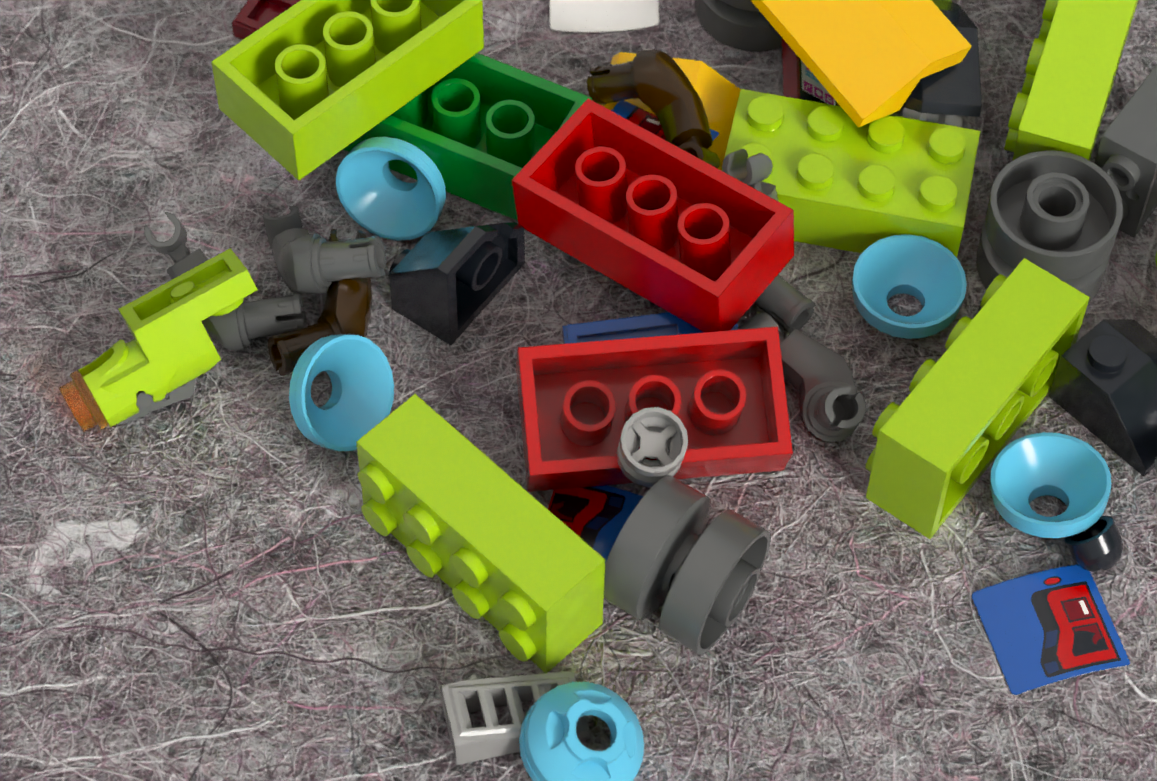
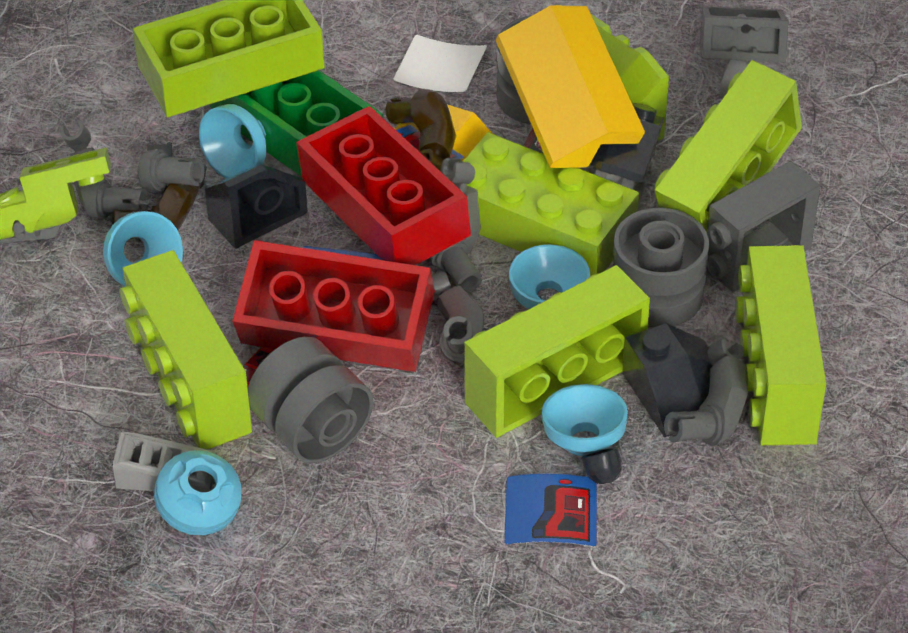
camera: 20 degrees right, 10 degrees down
light grey wheel [617,407,688,487] -> none

